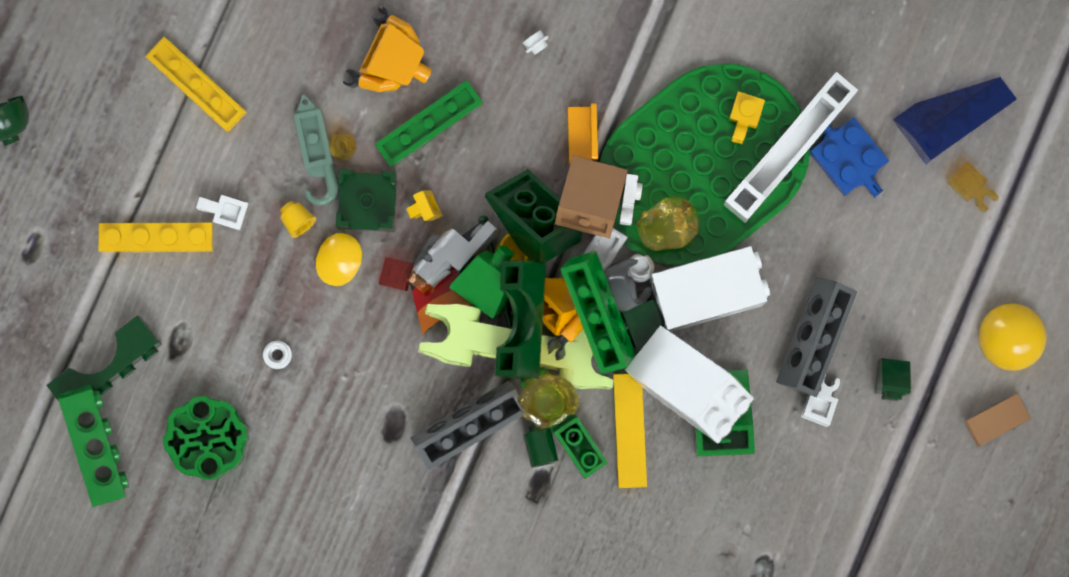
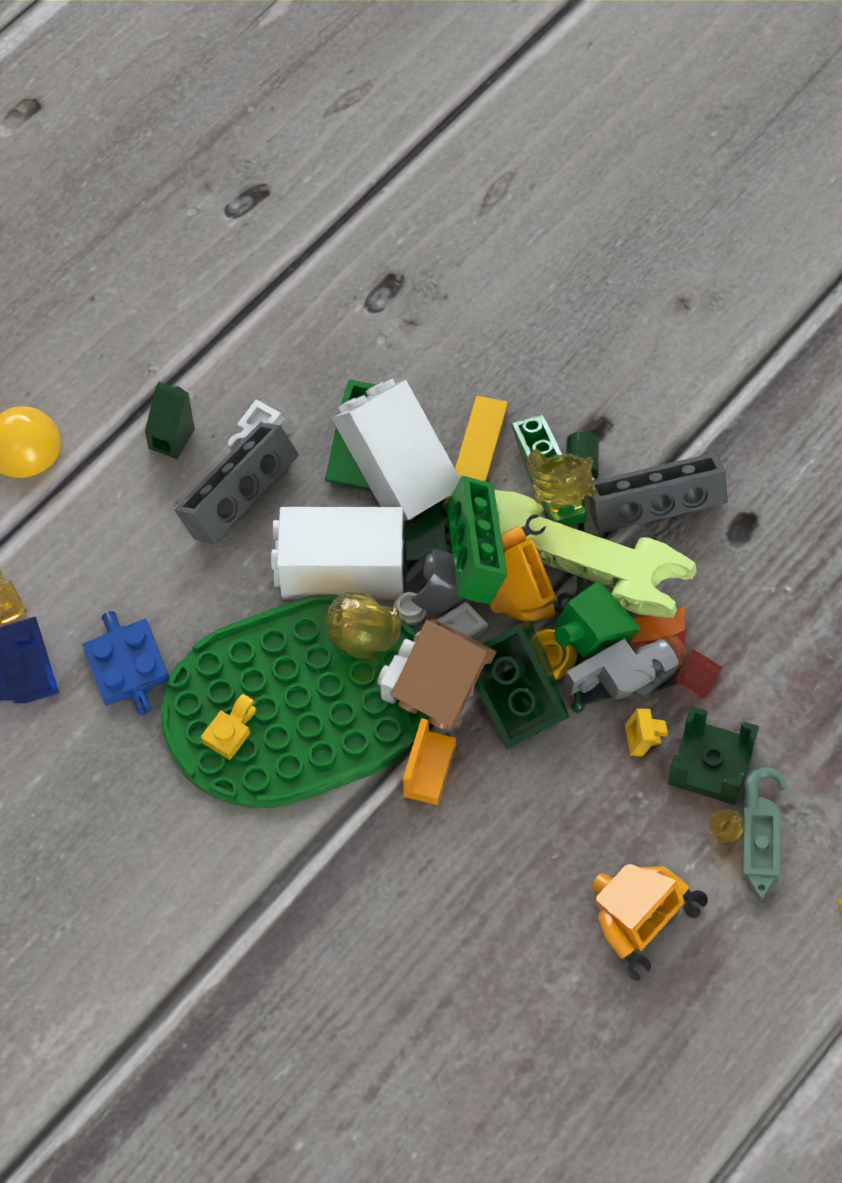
camera: 160 degrees left, 25 degrees down
yellow hat [280,201,317,238] -> none
yellow hat [316,233,362,286] -> none
green plate [374,80,483,168] -> none
dark green arch [495,260,546,379] -> none
white plate [523,30,549,55] -> none
white arch [724,72,858,223] -> none
medium nougat slope [964,393,1031,447] -> none

